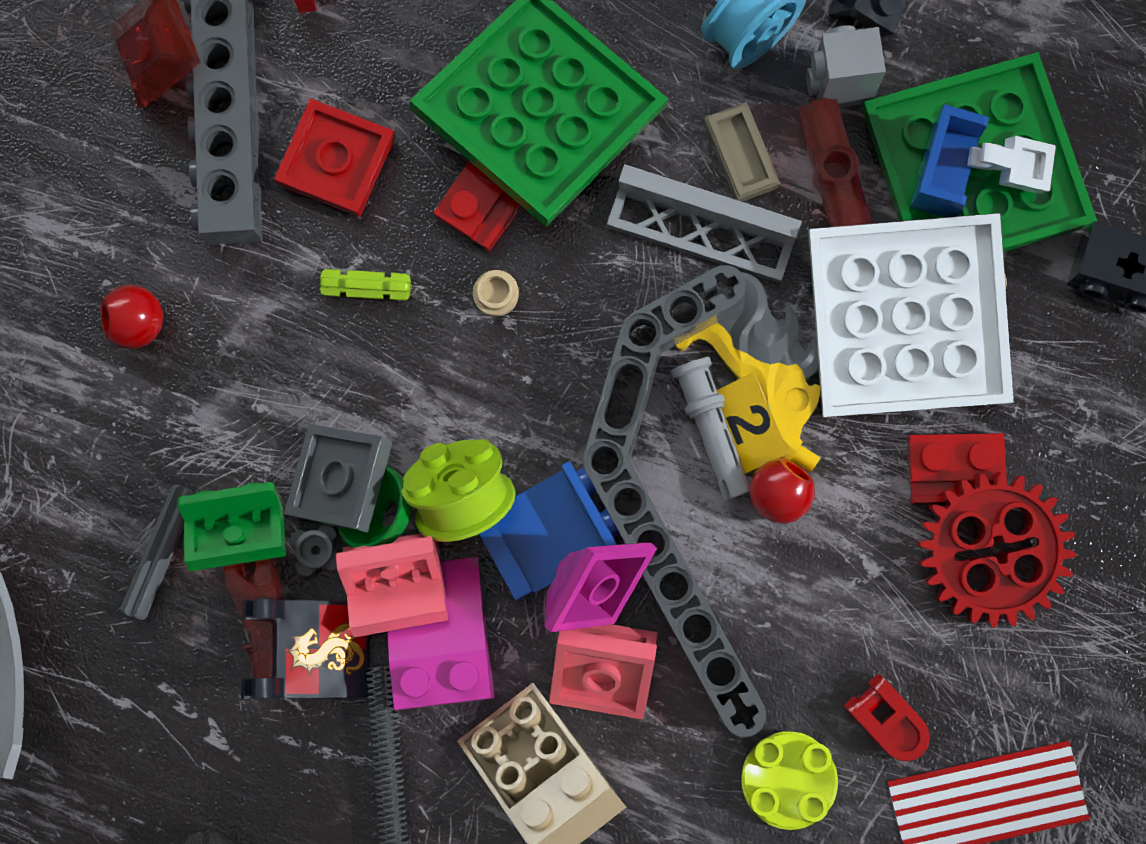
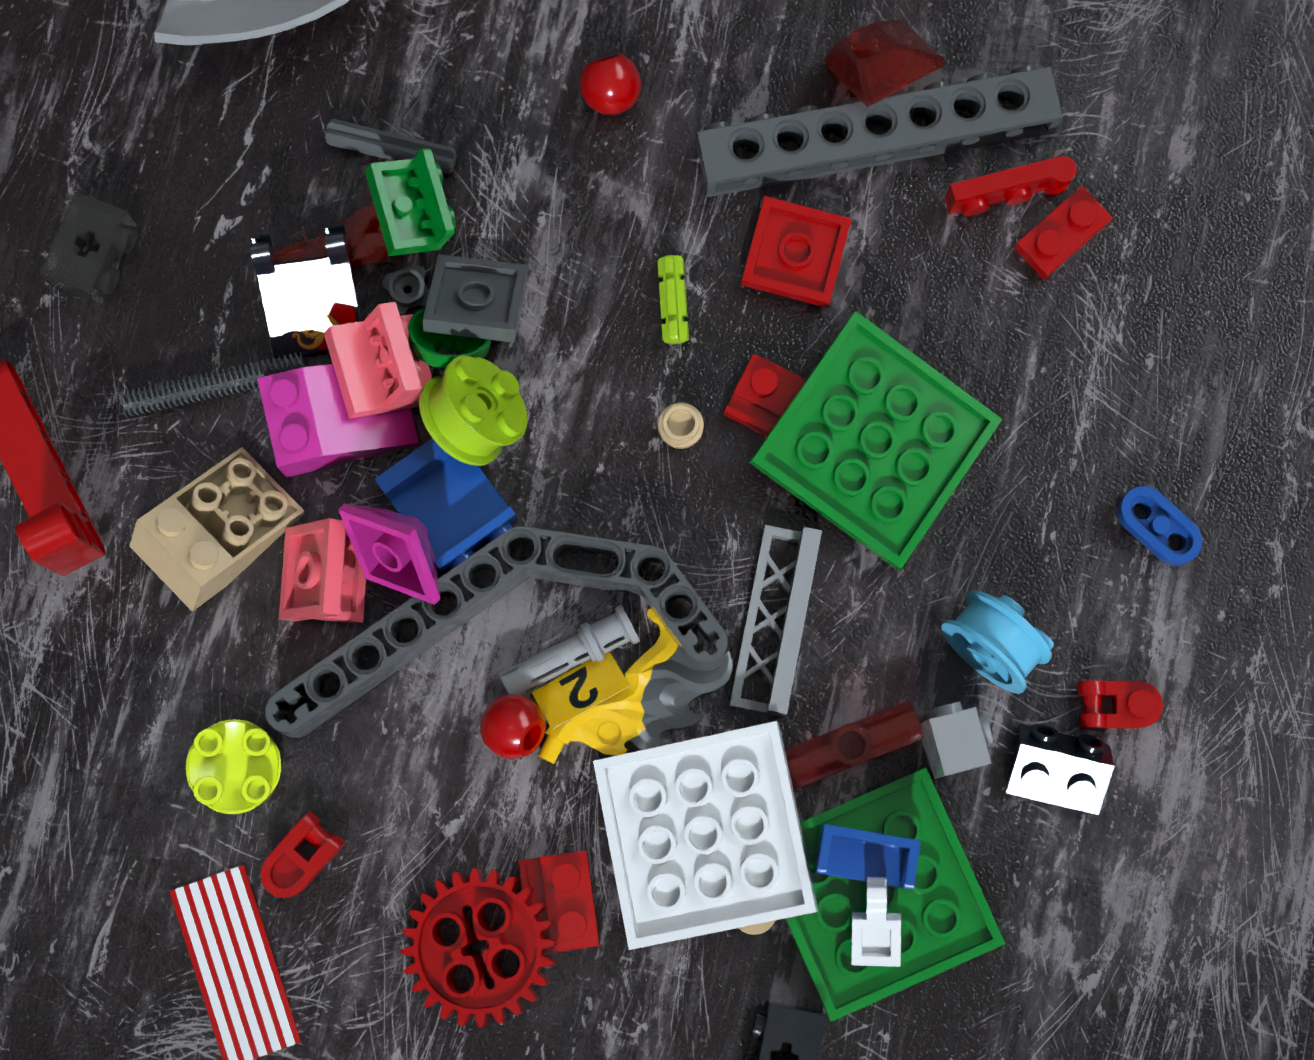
camera: 75 degrees right, 0 degrees up
dark tan tile [703,102,780,202] -> none

